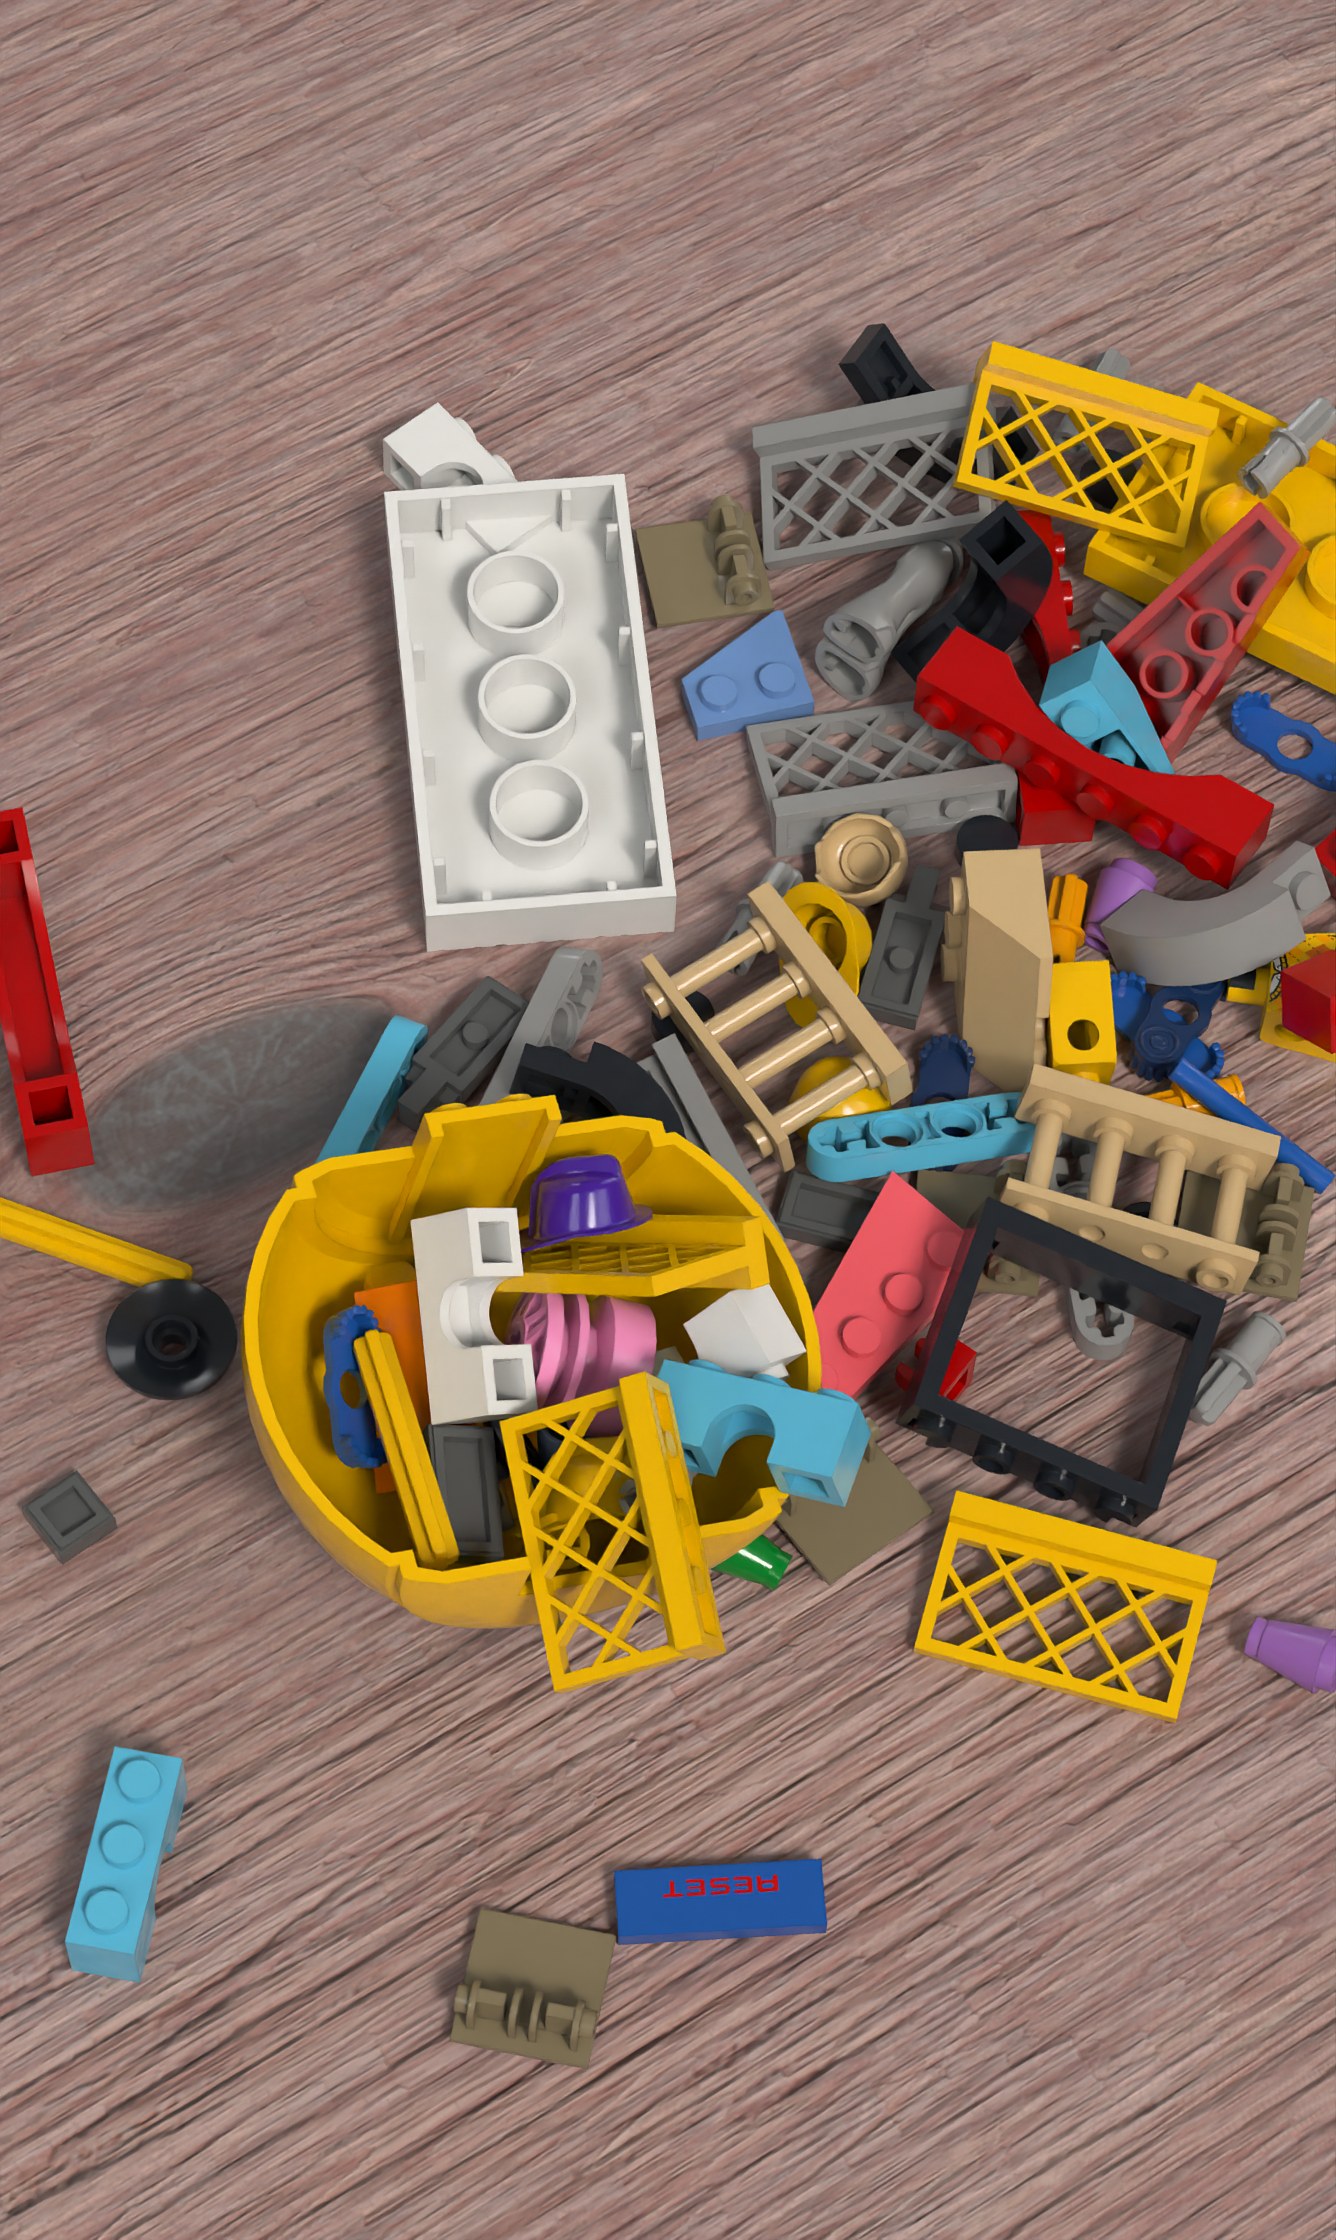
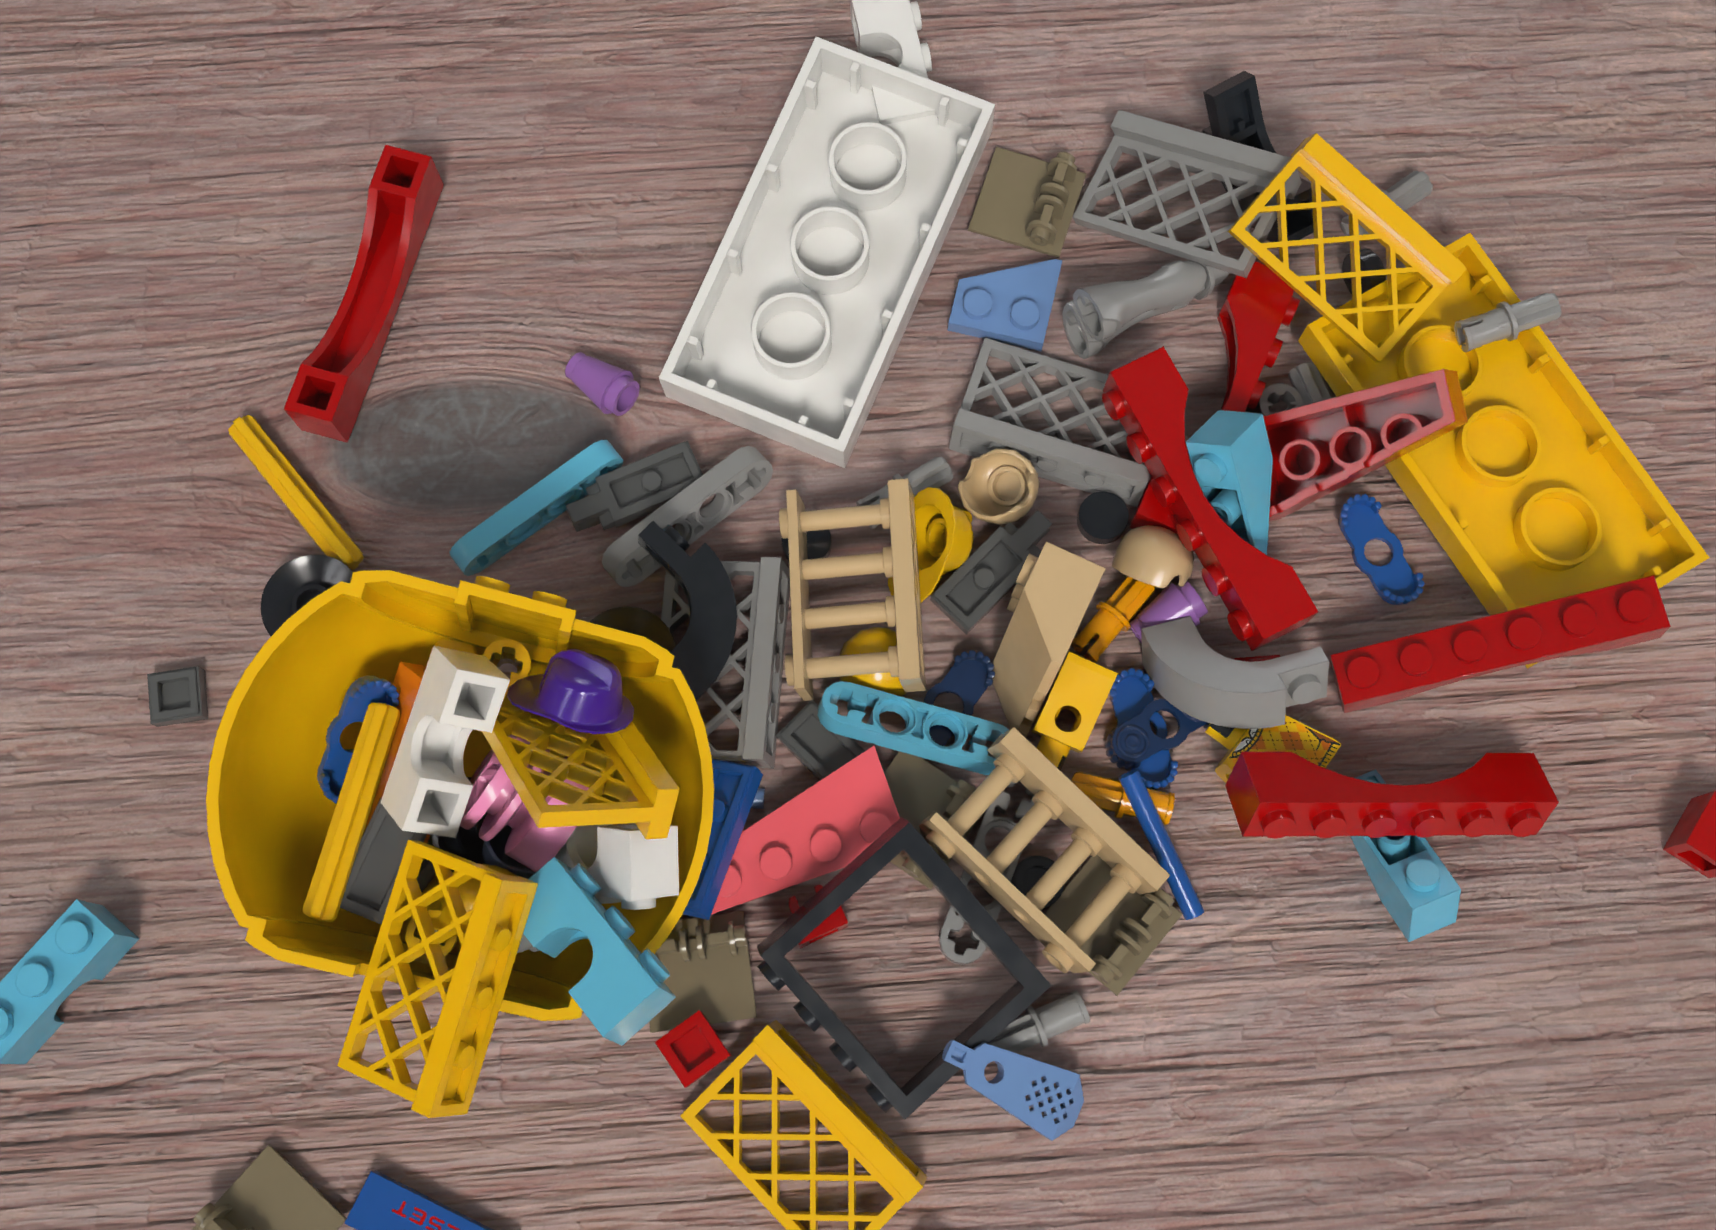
camera: 30 degrees right, 15 degrees up
black arch [891,500,1053,683] -> none
none -> medium lavender cone [565,352,640,416]
none -> red tile [655,1010,732,1088]
none -> medium blue piece [942,1040,1084,1141]
none -> tan hair [1112,525,1194,588]

